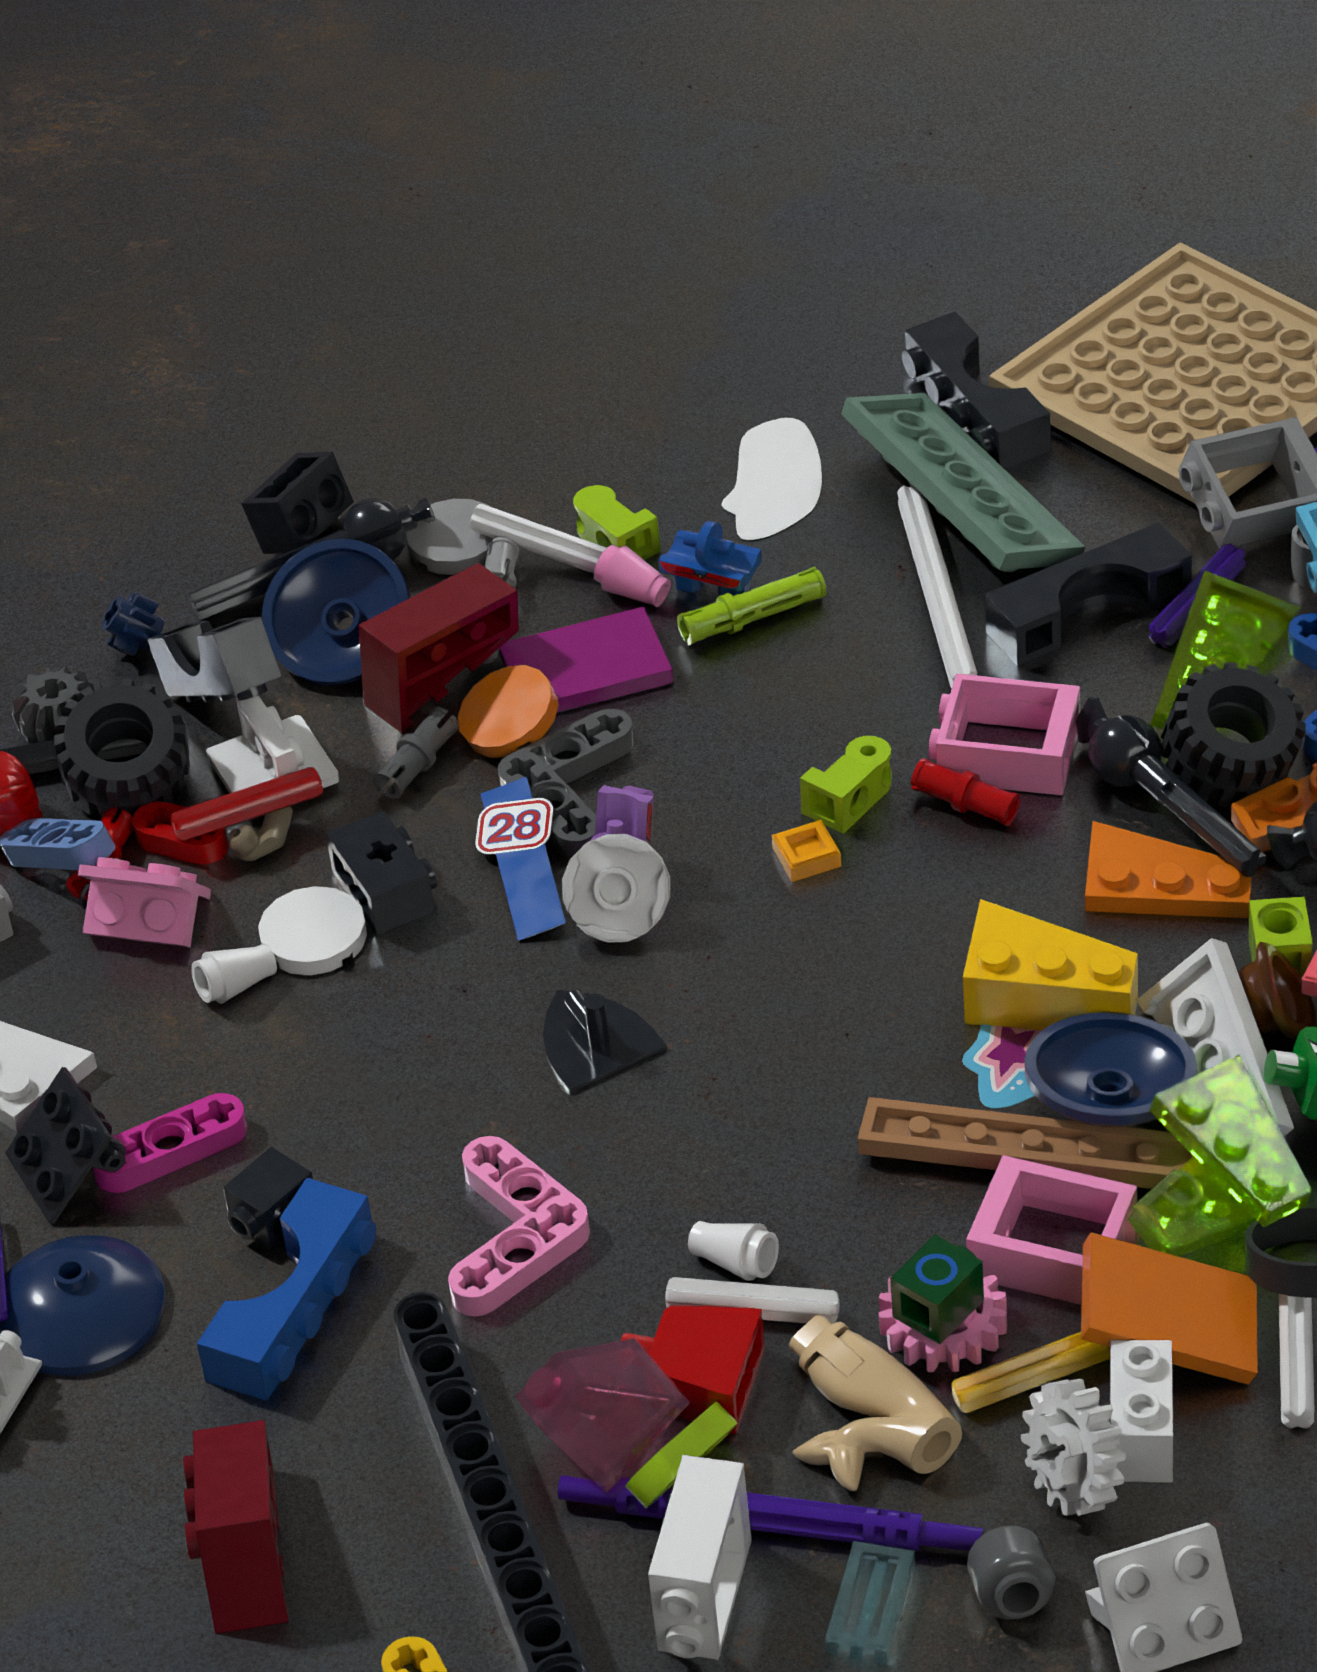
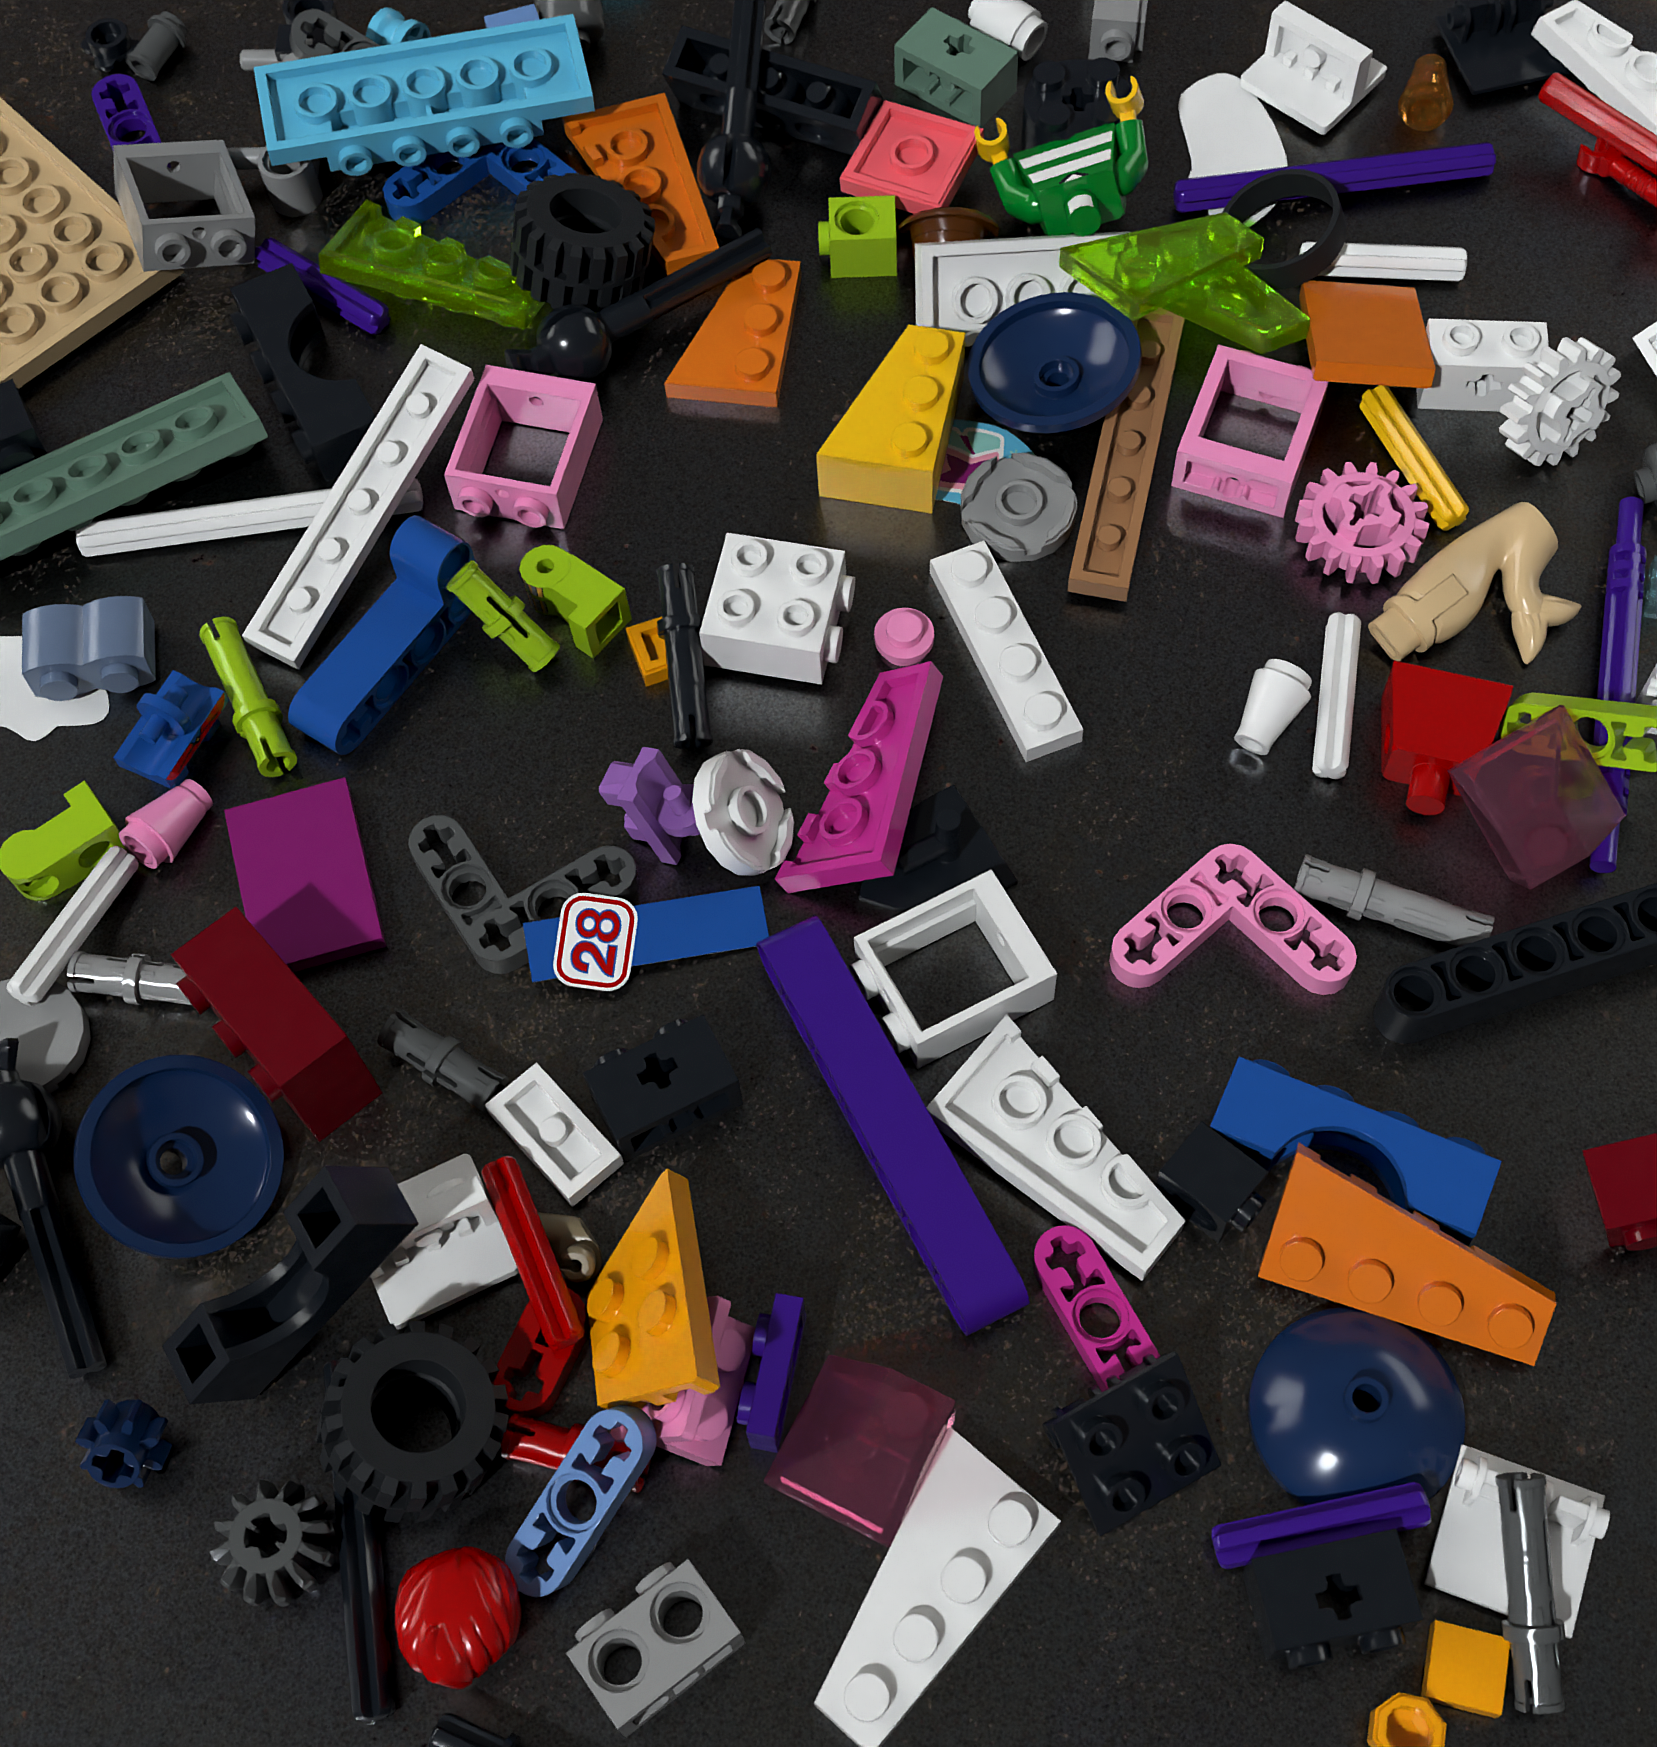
camera: 90 degrees left, 20 degrees up
white cone [192,944,277,1004] -> none
white tile [258,886,367,975] -> none
orange tile [458,665,559,758] -> none
dark green brick [890,1234,984,1345] -> none
red pin [910,758,1020,826] -> none
none -> sand blue brick [22,596,156,701]
none -> white plate [242,344,474,670]
none -> blue beam [288,515,476,755]
none -> lime pin [446,560,560,672]
none -> white plate [485,1062,624,1207]
none -> light orange wing [586,1168,720,1409]
none -> black pin [656,563,713,750]
none -> white brick [699,533,855,685]
none -> dark purple plate [737,1293,806,1453]
none -> dark purple beam [756,915,1030,1336]
none -> clear pink slope [764,1355,956,1548]
none -> dark pink wing [775,661,943,893]
none -> white window [849,869,1057,1069]
none -> bright pink plate [874,608,934,666]
none -> white wing [926,1014,1185,1281]
none -> white plate [930,541,1083,762]
none -> light grey tile [960,453,1077,562]
none -> orange wing [1258,1143,1557,1366]
none -> light grey pin [1293,854,1495,947]

